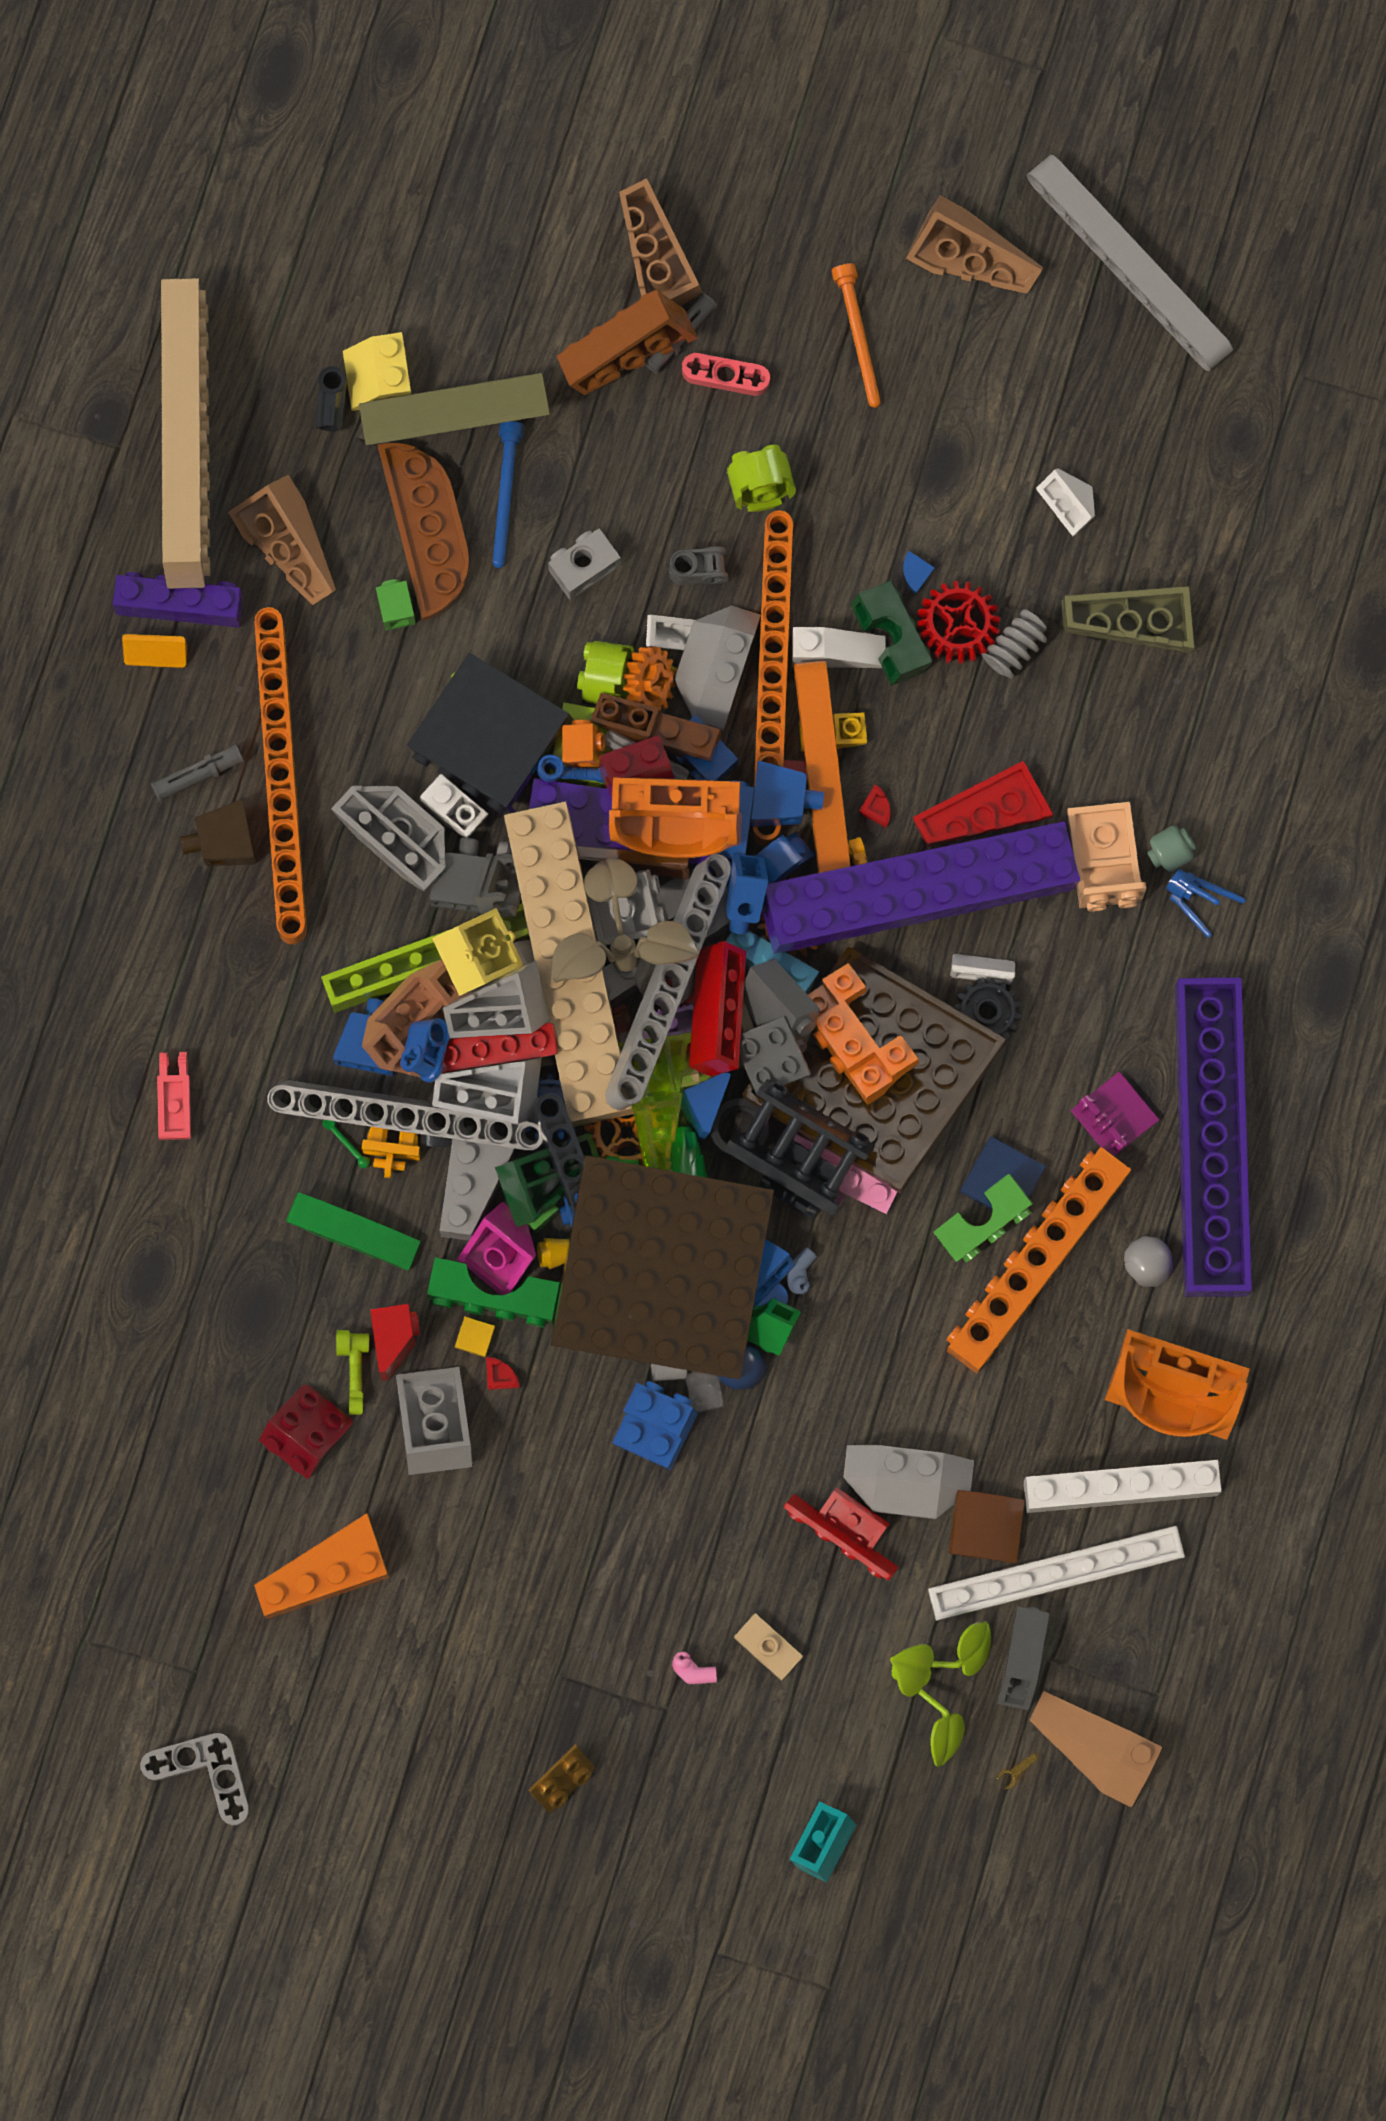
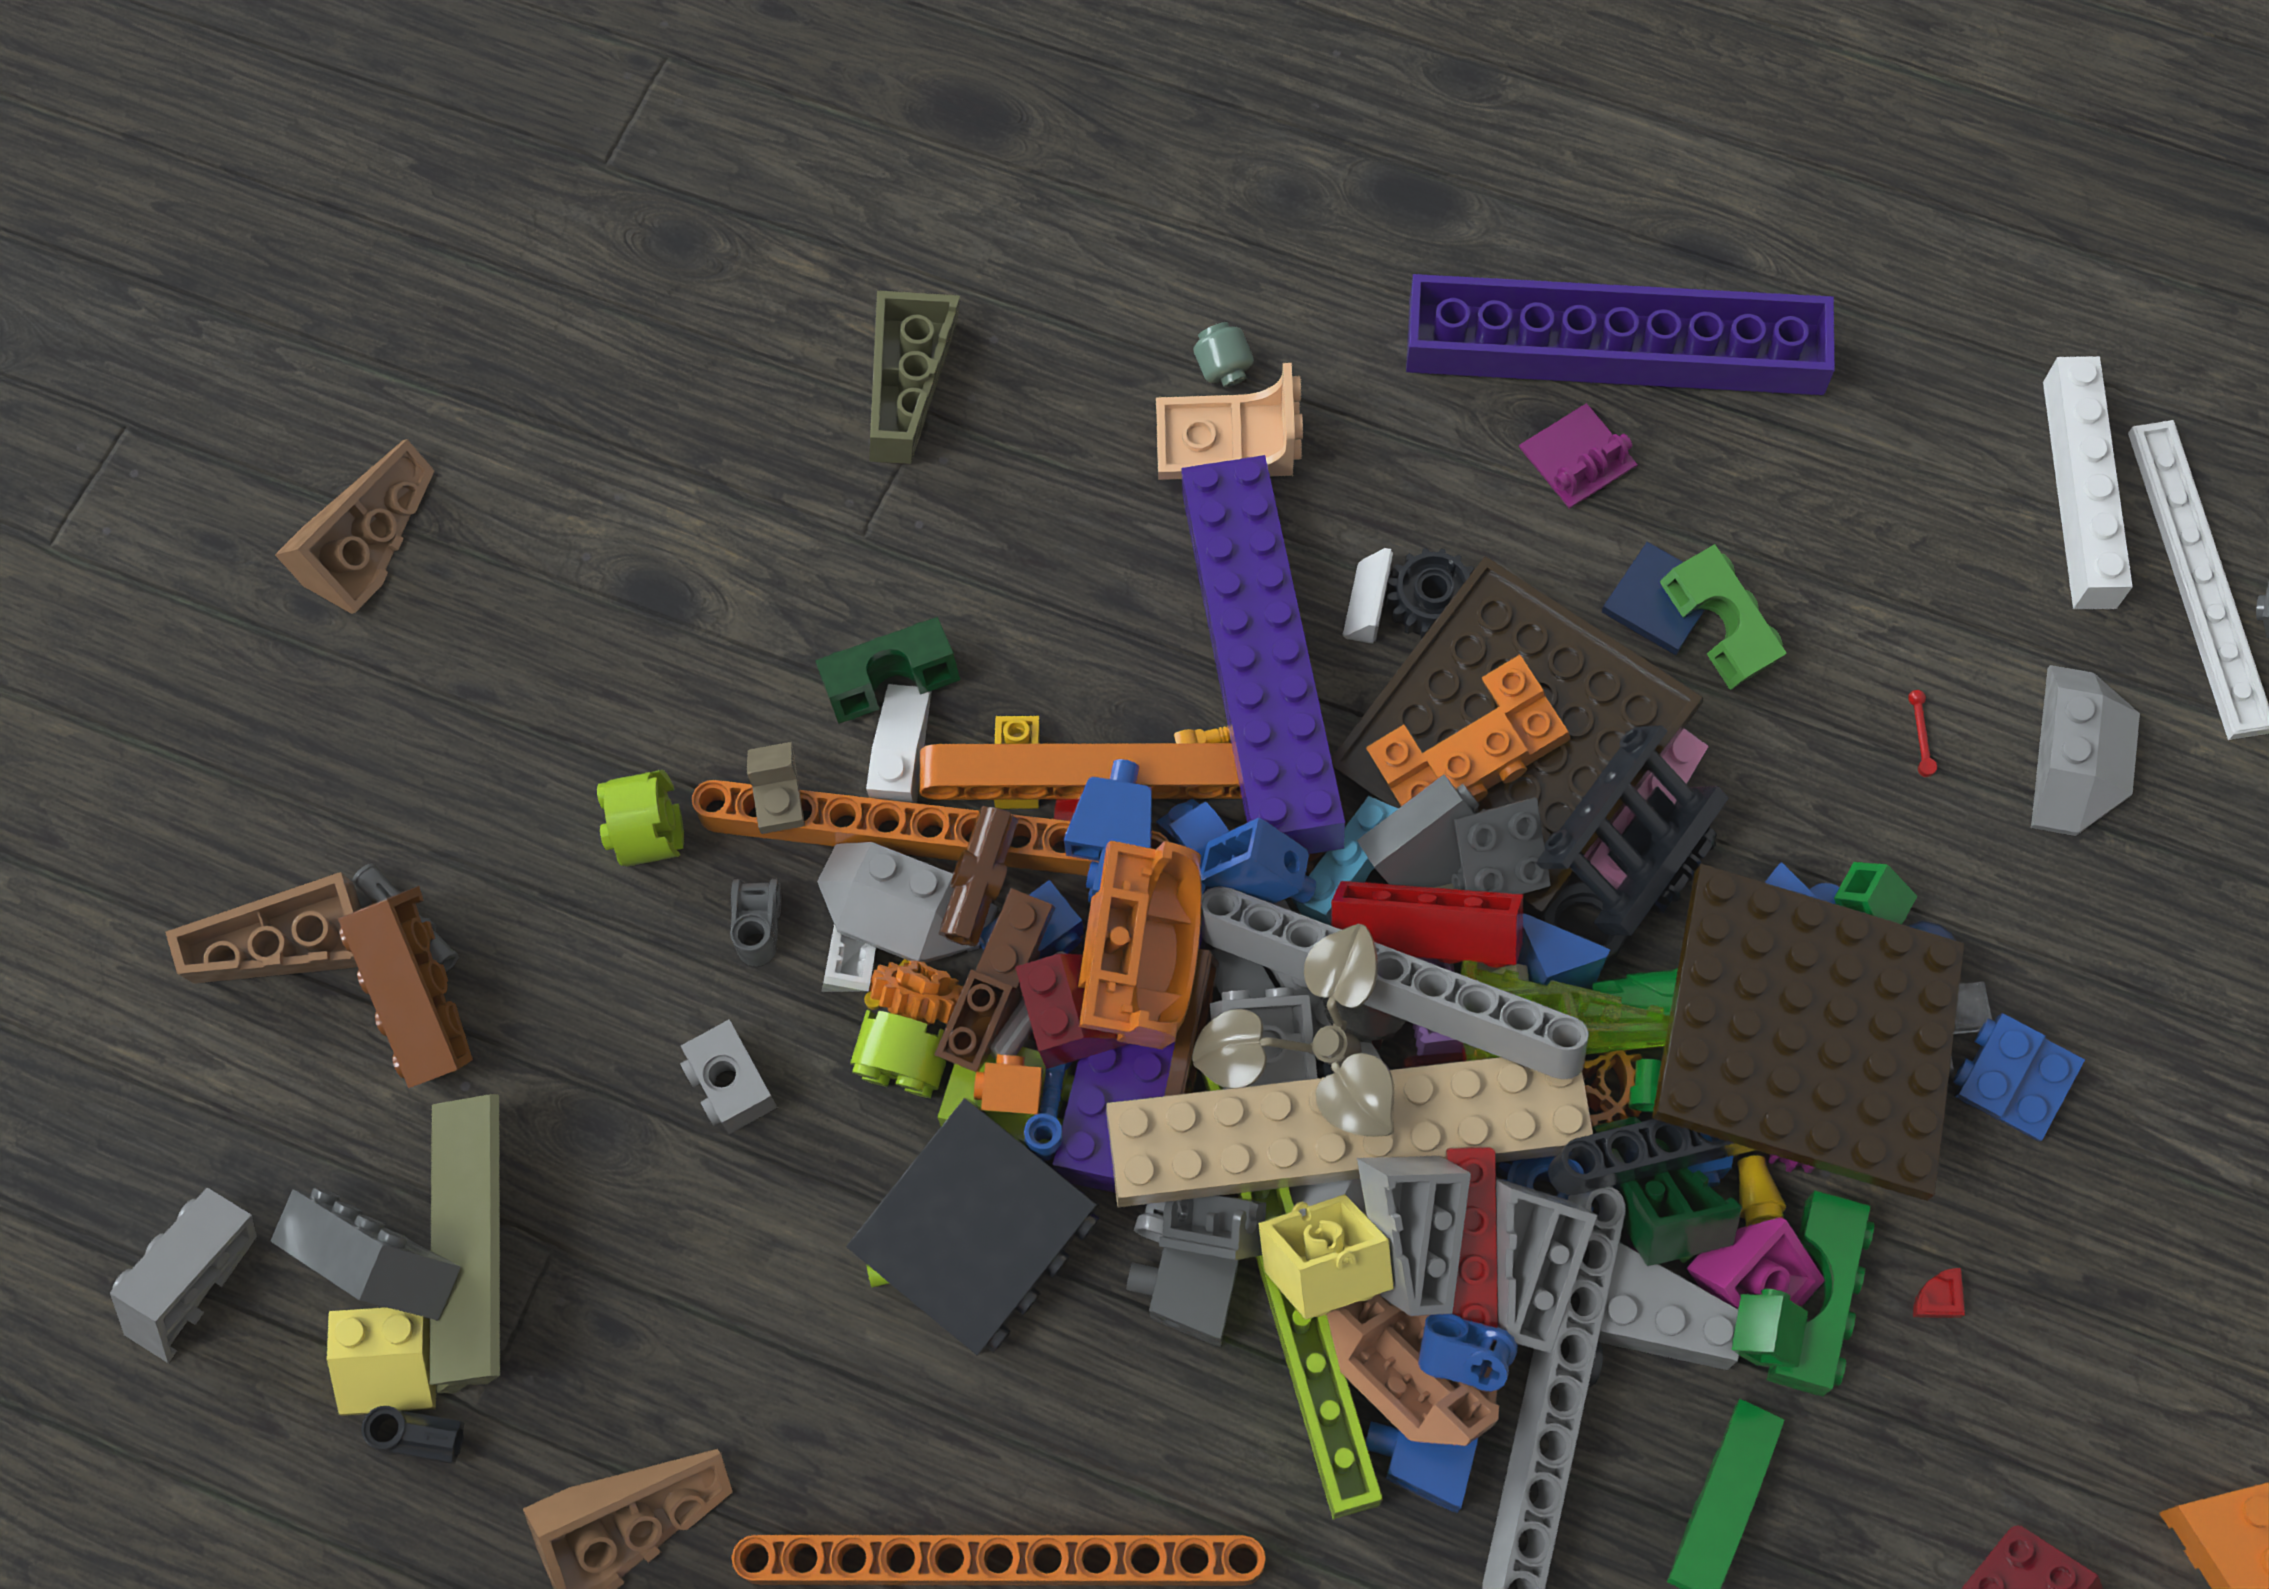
camera: 80 degrees left, 10 degrees down
green hinge [322,1120,370,1169] -> none
light grey wedge [331,786,446,892] -> none
lime brick [336,1330,369,1415] -> none
light orange hips [362,1127,421,1178] -> none
red slope [370,1304,421,1381] -> none
bright green brick [376,579,415,631] -> none
dark orange plate [377,443,469,621] -> none
light grey slope [396,1367,472,1475] -> none
white slope [420,774,488,838] -> none
yellow tile [455,1317,495,1358] -> none
blue piece [492,421,524,568] -> none
coral beam [682,353,770,396] -> none
red bracket [784,1487,899,1581] -> none
sand blue arm [787,1247,817,1294] -> none
orange piece [831,263,881,408] -> none
red tile [859,785,890,828] -> none
blue tile [903,551,934,595] -> none
red wing [913,761,1053,847] -> none
red gear [916,580,1001,665] -> none
orange brick [946,1147,1131,1374] -> none
reddish brown slope [949,1490,1024,1564] -> none
light grey piece [982,609,1047,679] -> none
light grey beam [1027,155,1233,371] -> none
white slope [1036,469,1095,536] -> none
orange piece [1105,1329,1250,1440] -> none
light grey hair [1124,1236,1173,1287] -> none
blue plant [1166,869,1246,938] -> none
none -> light grey wedge [110,1188,257,1364]
none -> dark grey wedge [270,1187,461,1320]
none -> dark tan slope [747,742,805,834]
none -> reddish brown piece [939,806,1018,947]
none -> green brick [1731,1289,1808,1368]
none -> red hinge [1908,689,1937,777]

